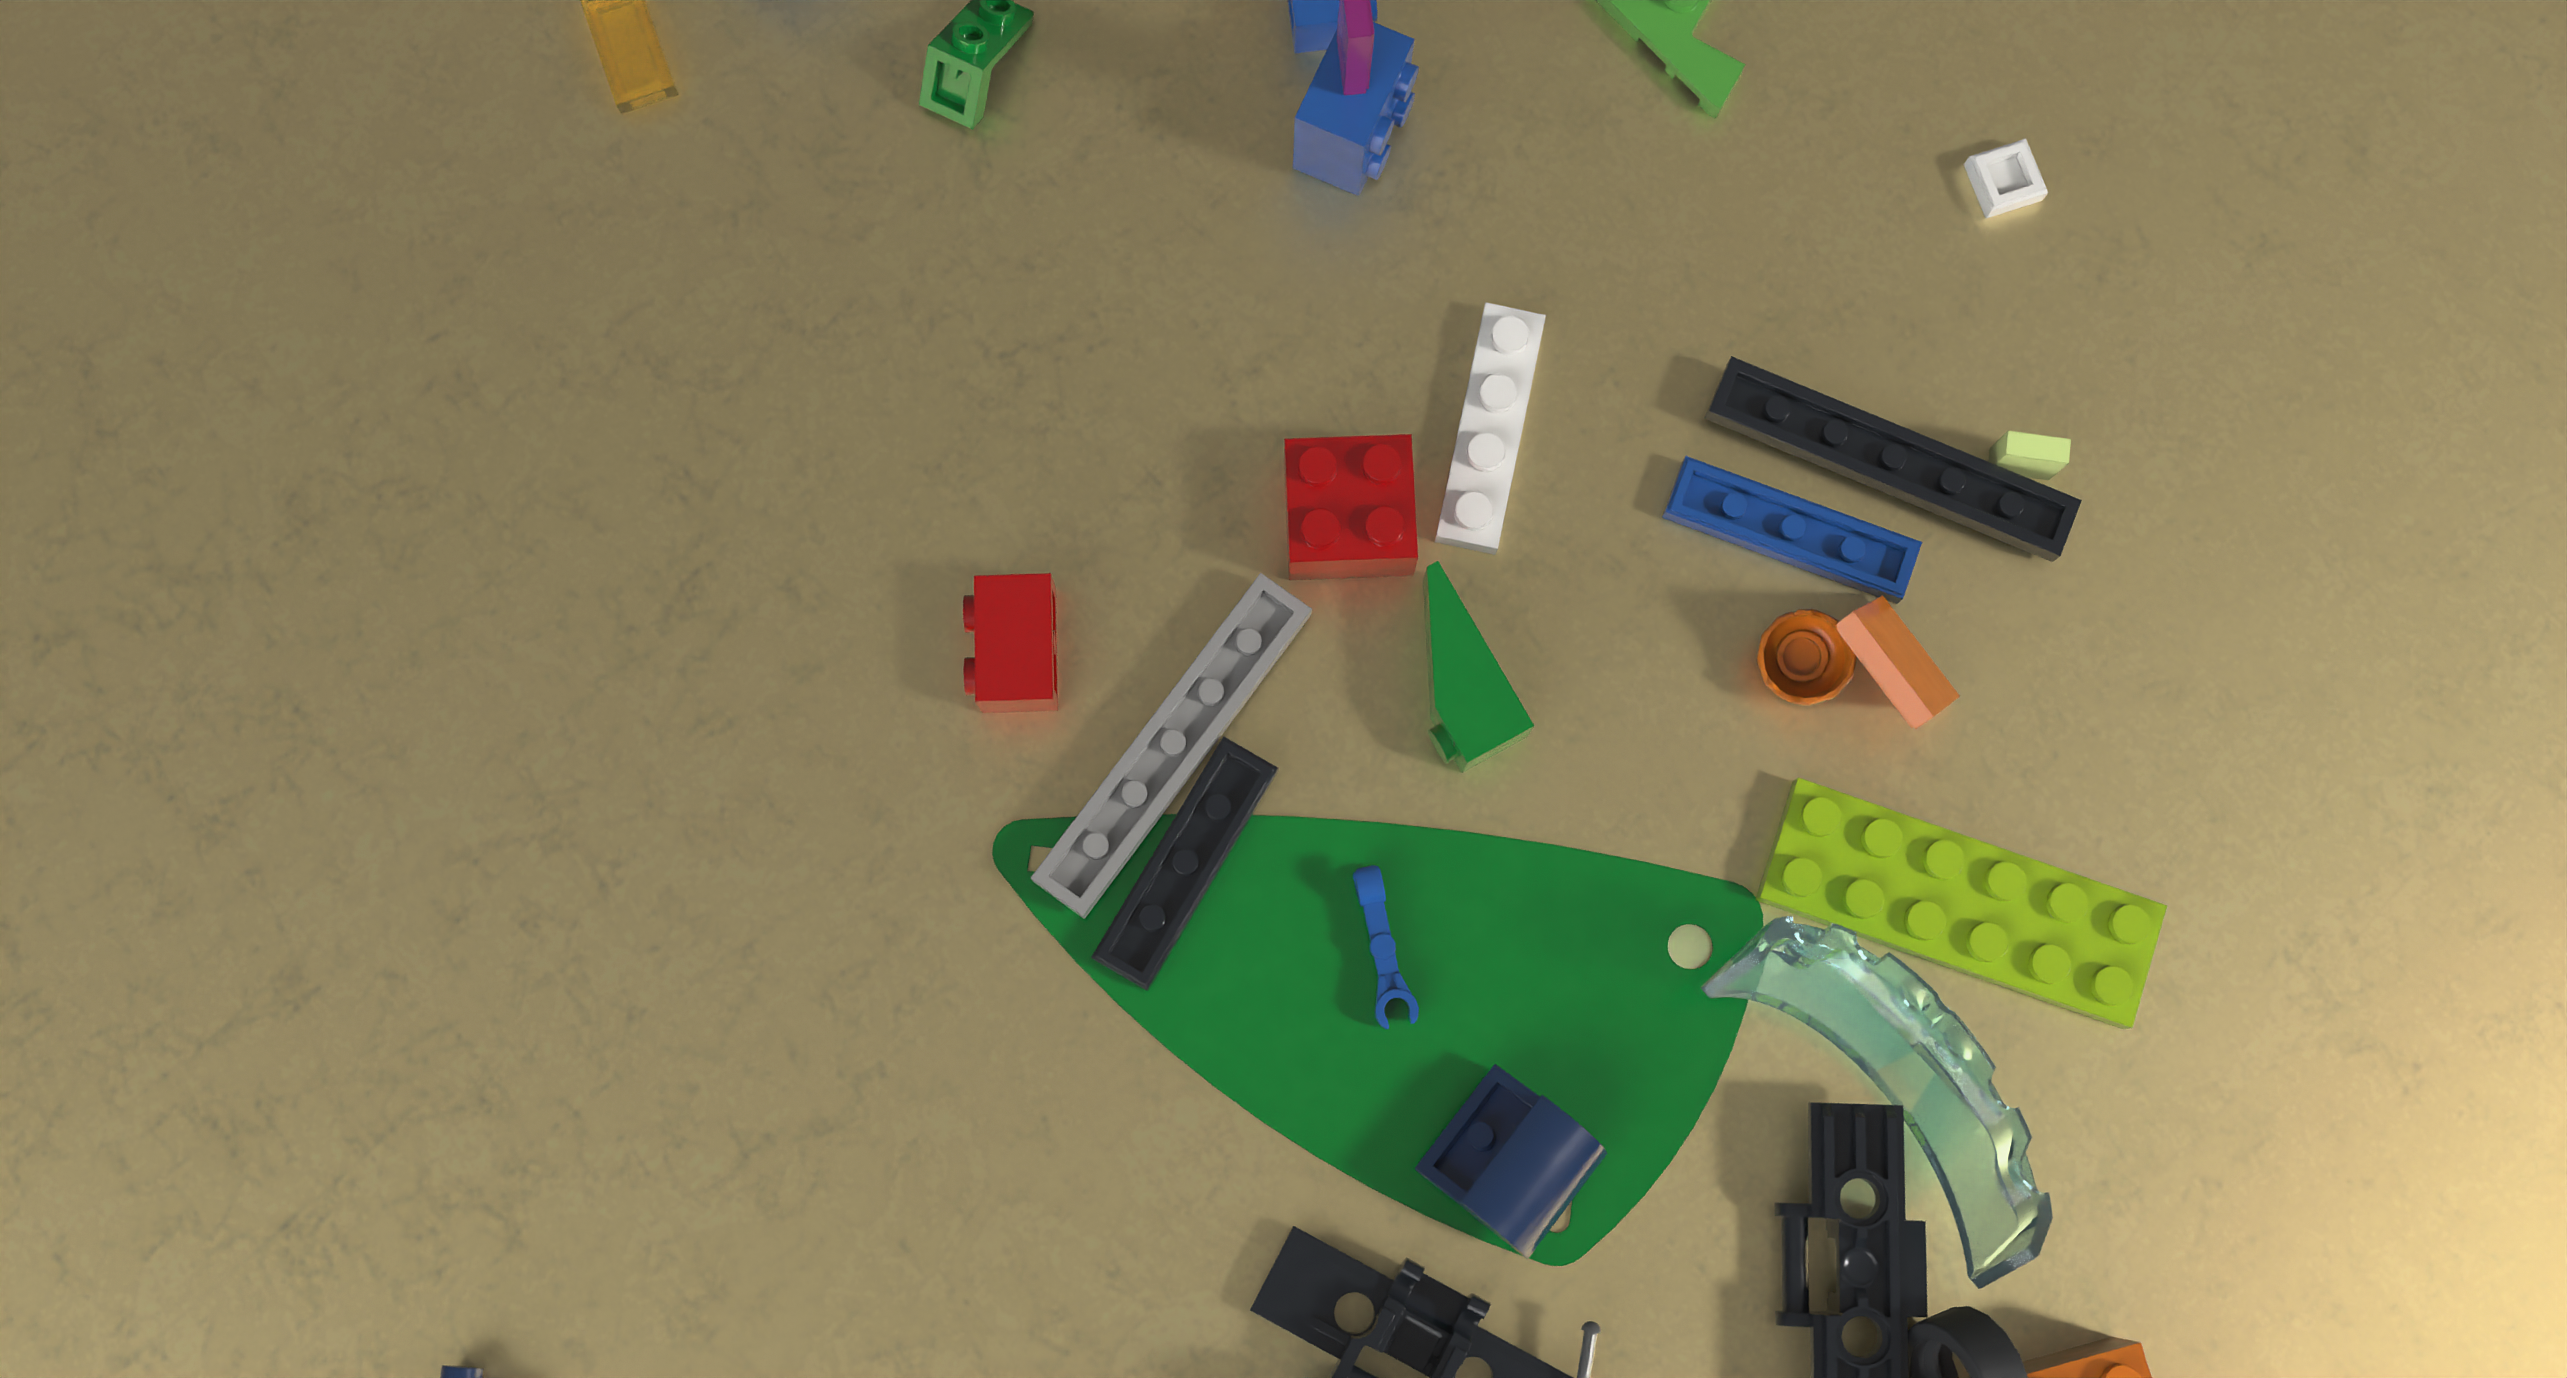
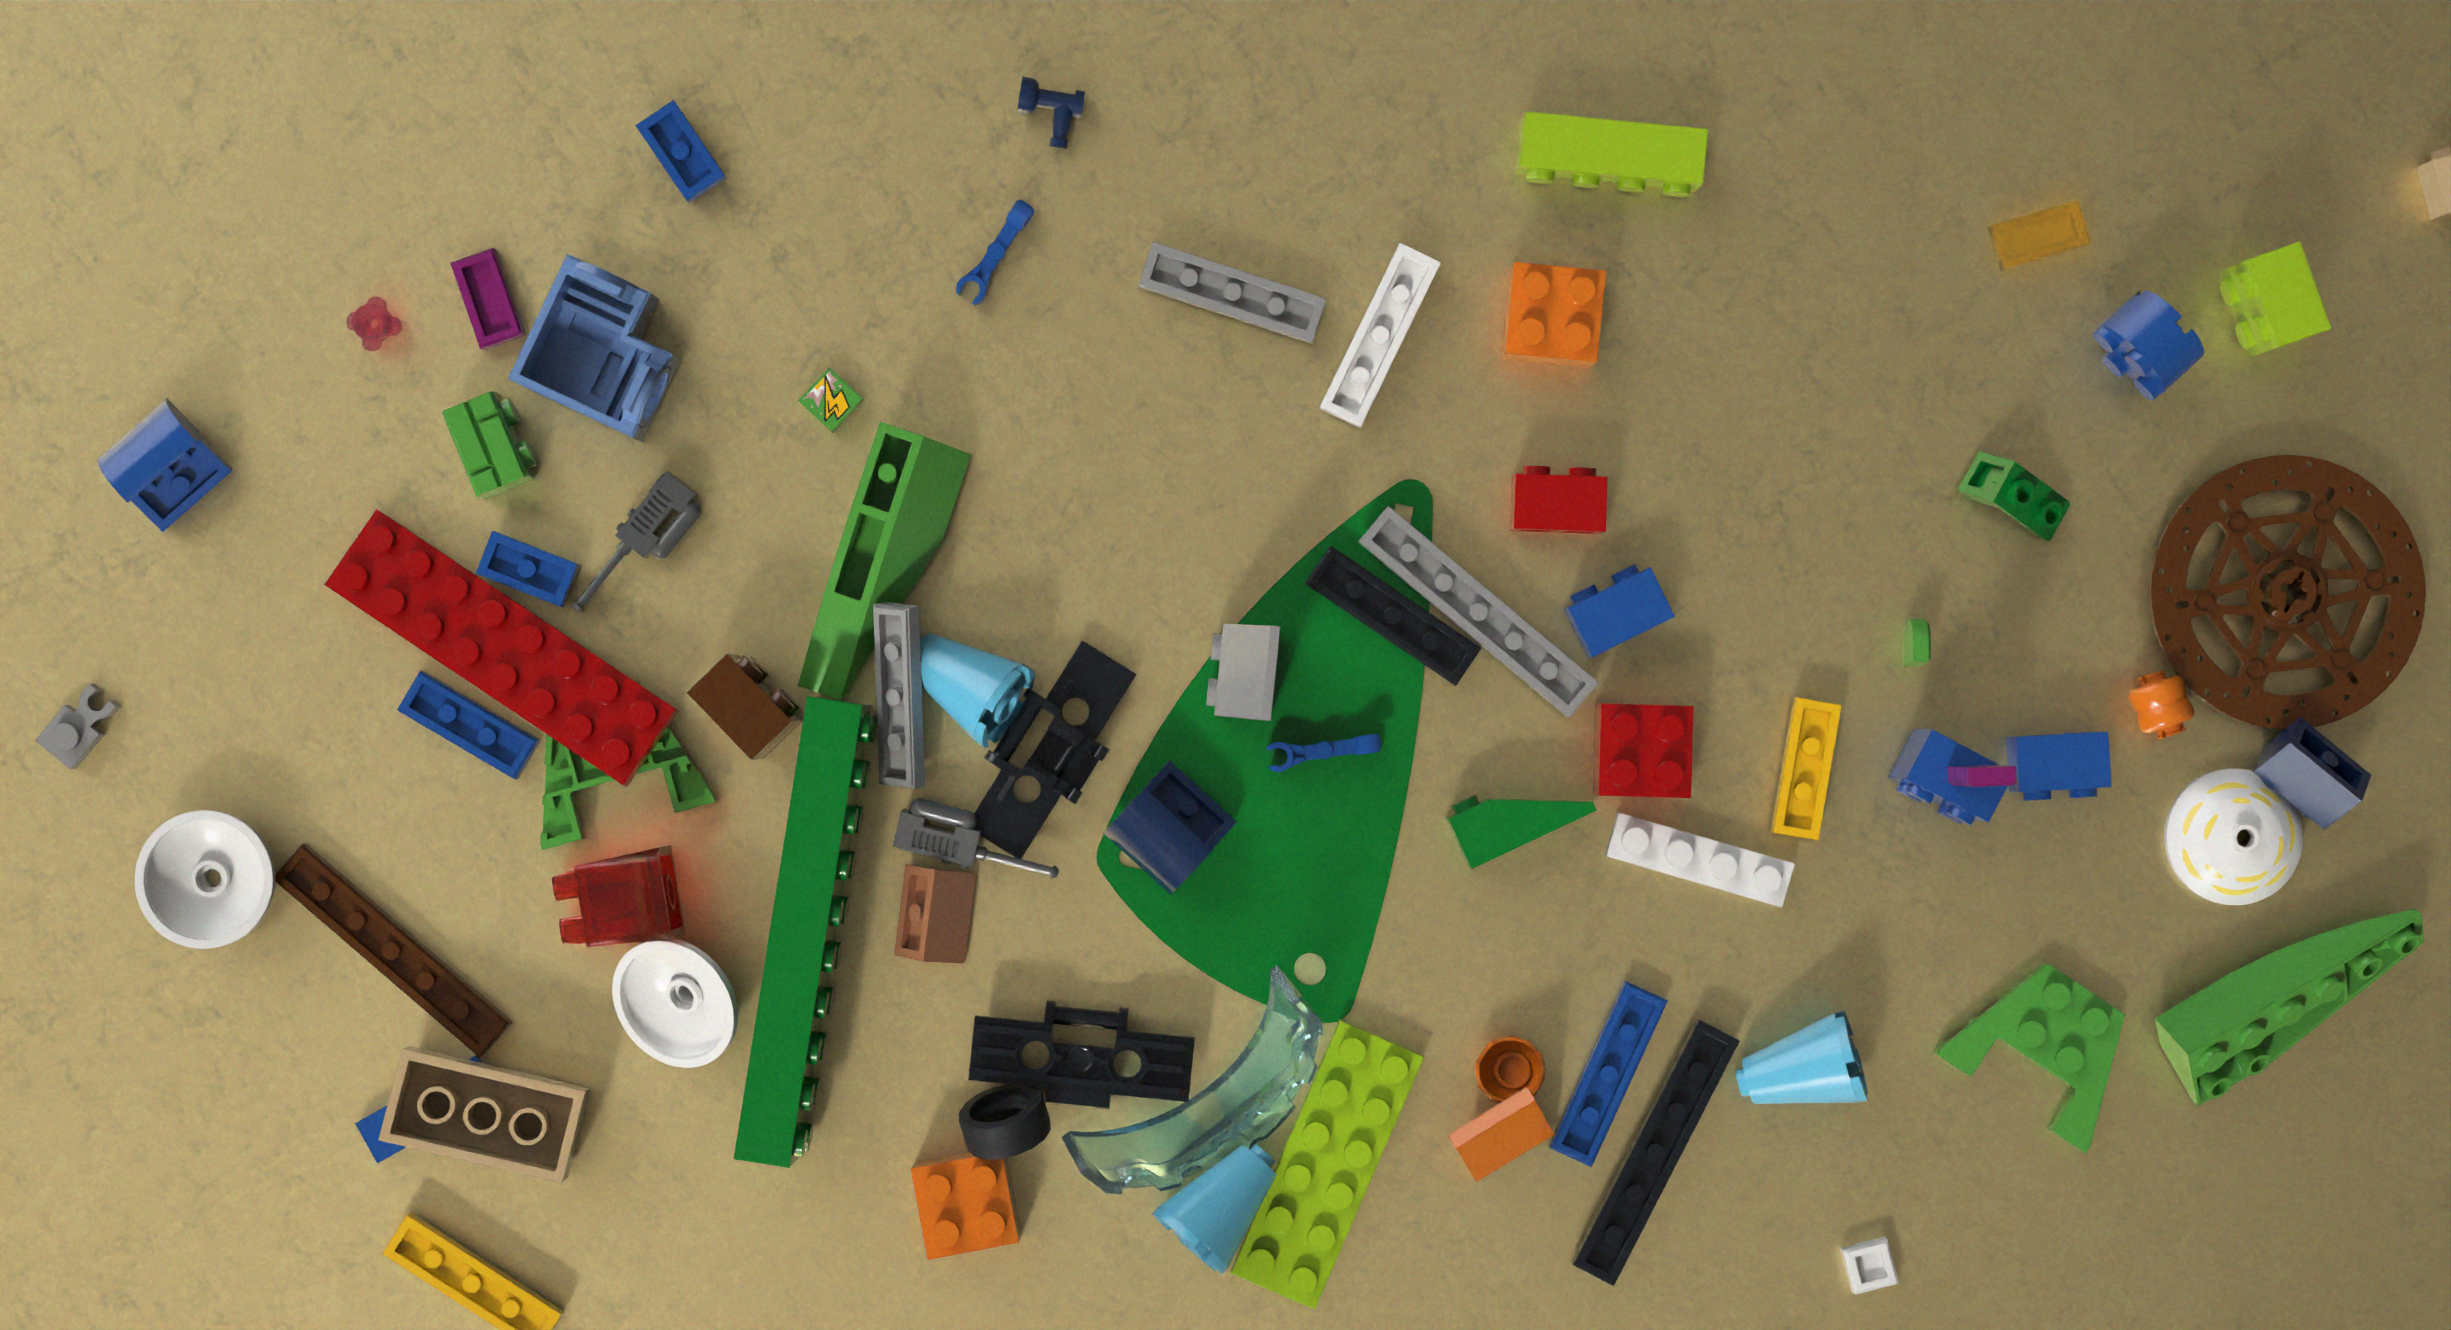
camera: 90 degrees right, 10 degrees up
yellowish green tile [1988,431,2071,480] -> none
none -> light grey plate [1139,242,1326,344]
none -> medium azure cone [1152,1144,1276,1275]
none -> light grey slope [1206,624,1280,721]
none -> white plate [1319,243,1441,428]
none -> orange brick [1501,262,1606,368]
none -> lime brick [1516,111,1708,197]
none -> blue brick [1564,564,1675,658]
none -> medium azure cone [1736,1010,1868,1104]
none -> yellow plate [1770,697,1842,841]
none -> bright green tile [1904,619,1931,667]

